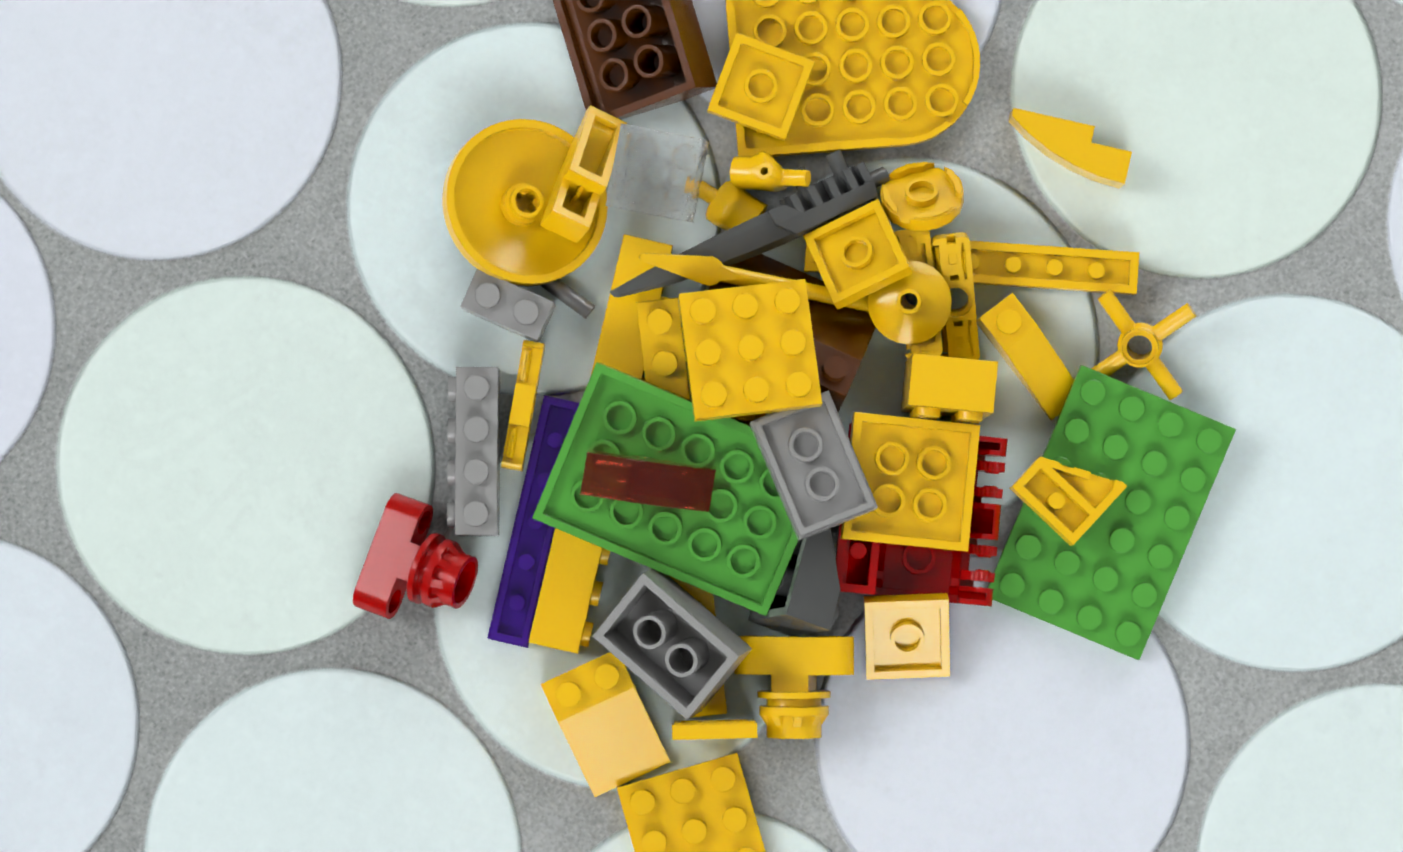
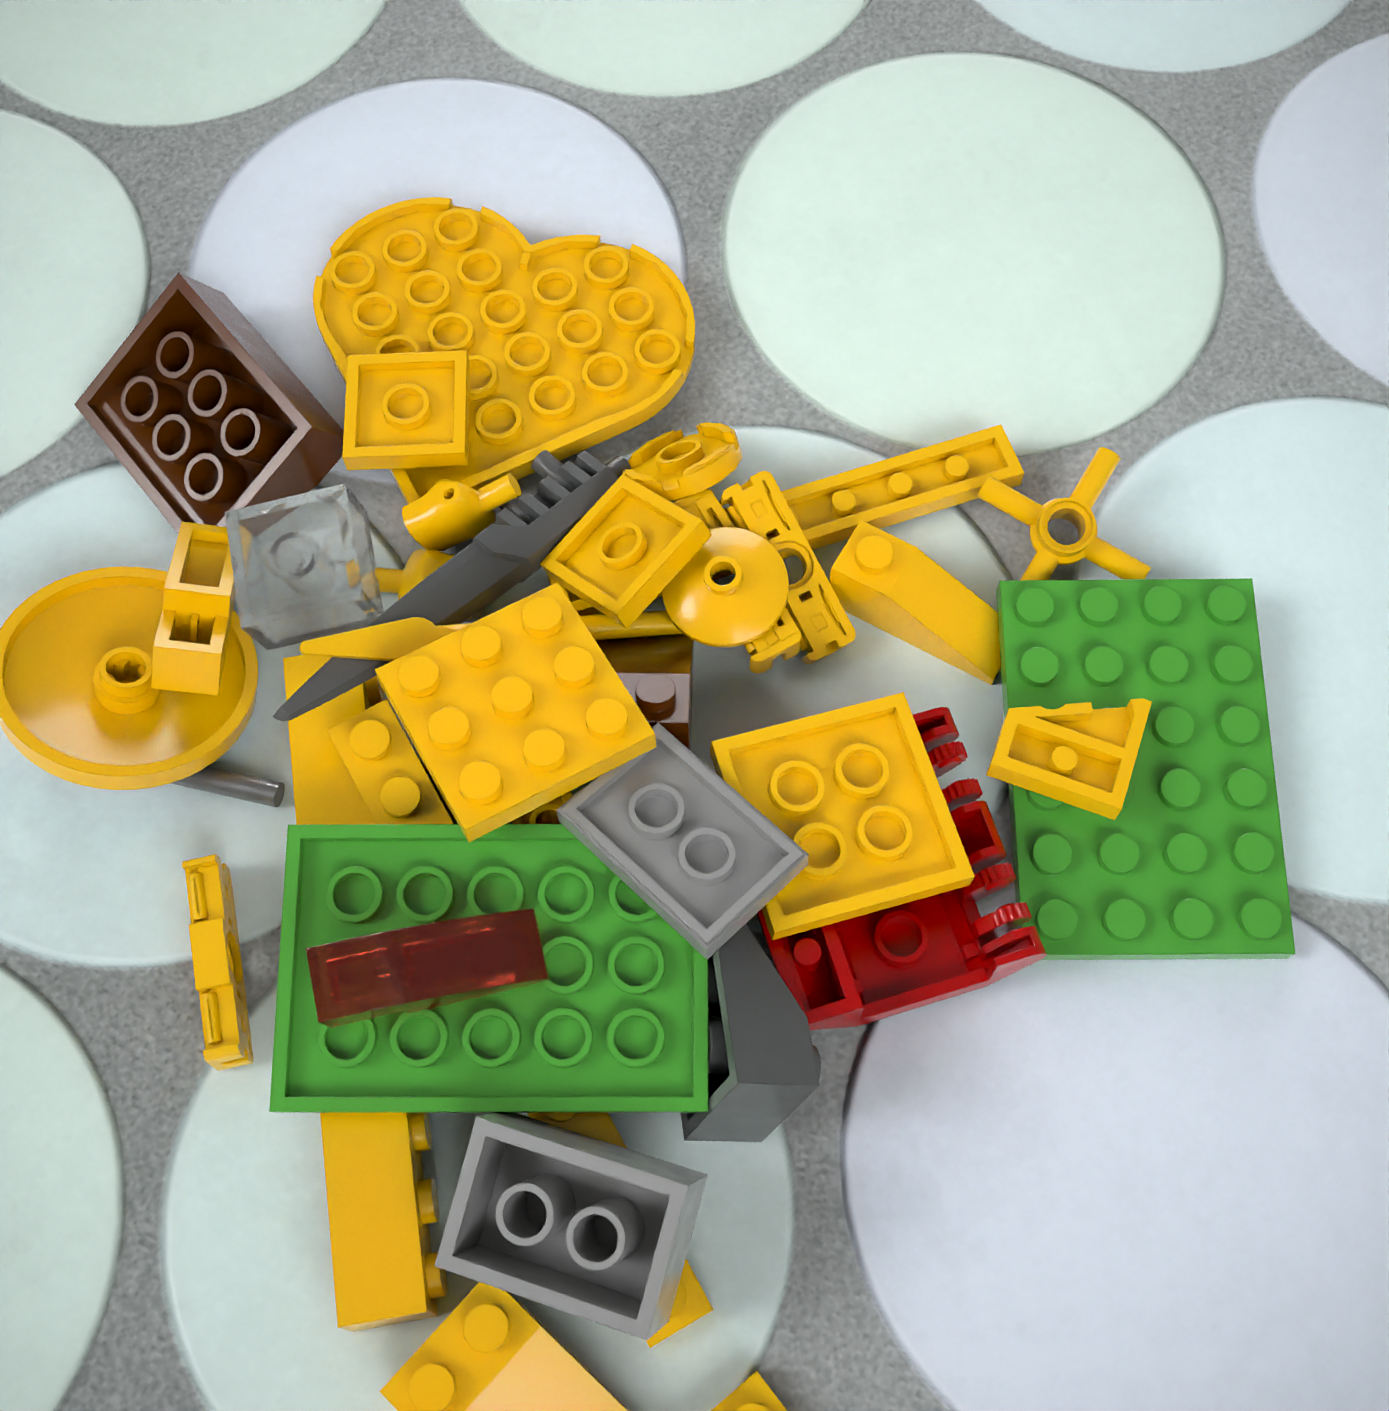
camera: 15 degrees left, 20 degrees down
red beam [353,493,478,619] -> none
light grey brick [447,367,500,536] -> none
light grey brick [460,269,556,342] -> none
dark purple tile [487,395,580,648] -> none
yellow tile [672,719,758,740] -> none
yellow beam [734,635,854,739] -> none
yellow plate [864,593,950,680] -> none
yellow brick [901,353,998,425] -> none
yellow slope [1008,108,1132,189] -> none

